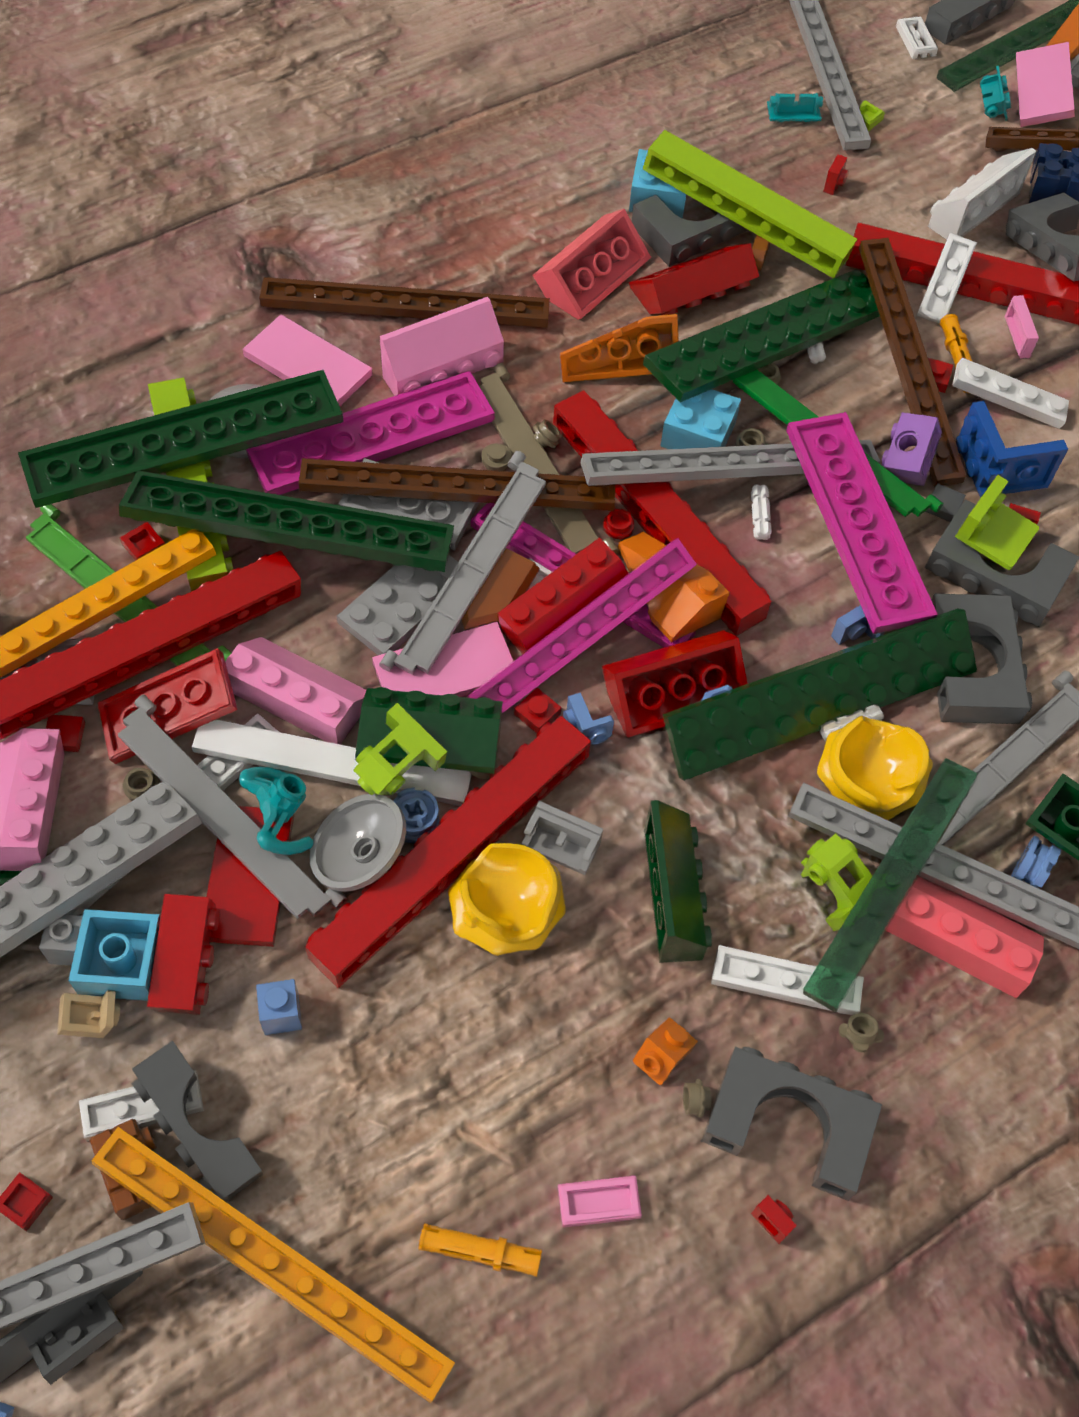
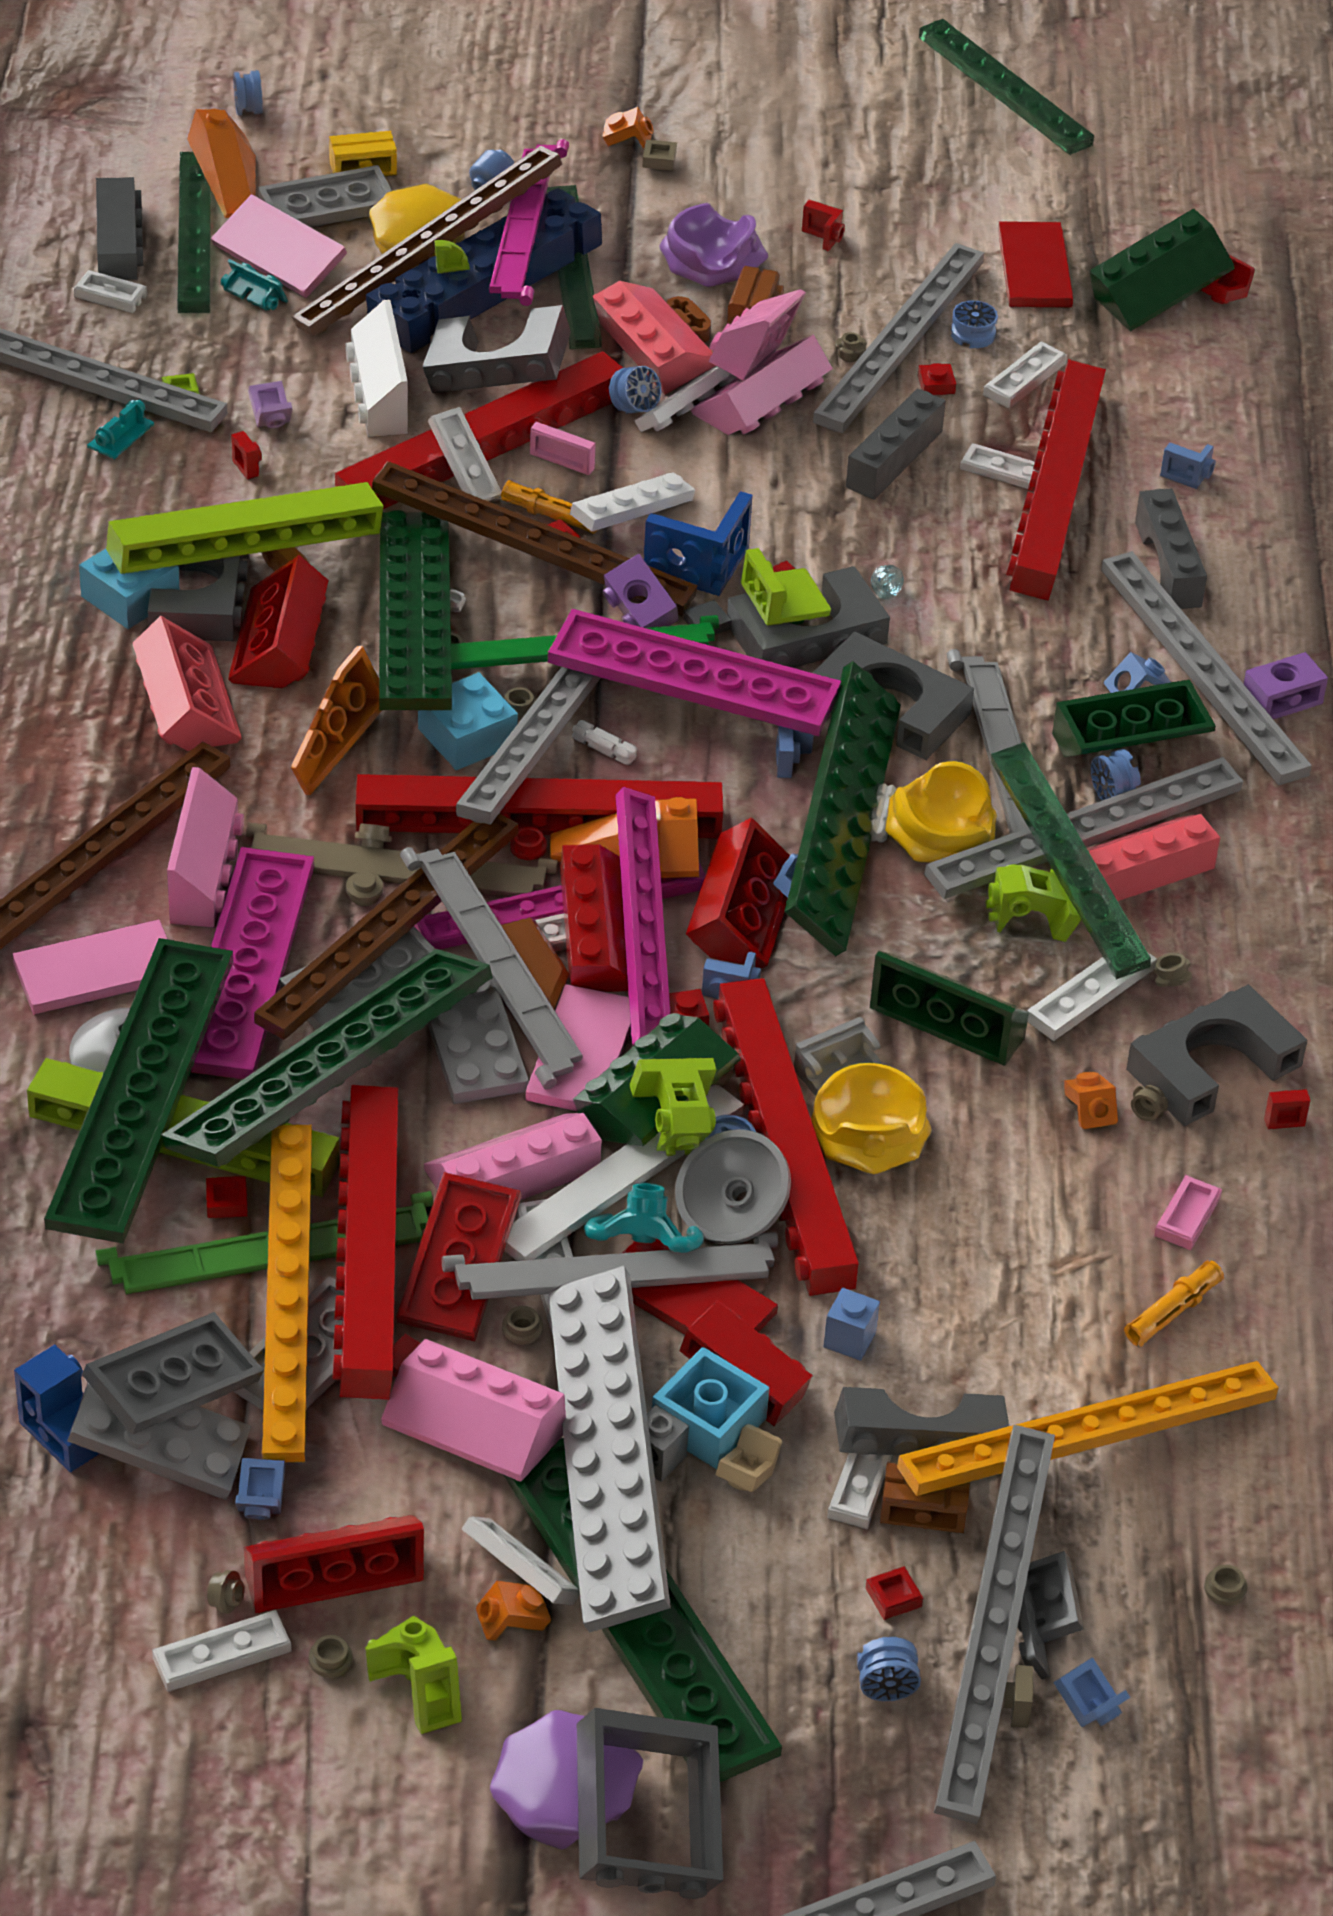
camera: 55 degrees left, 15 degrees down
none -> lavender bracket [248,381,292,428]

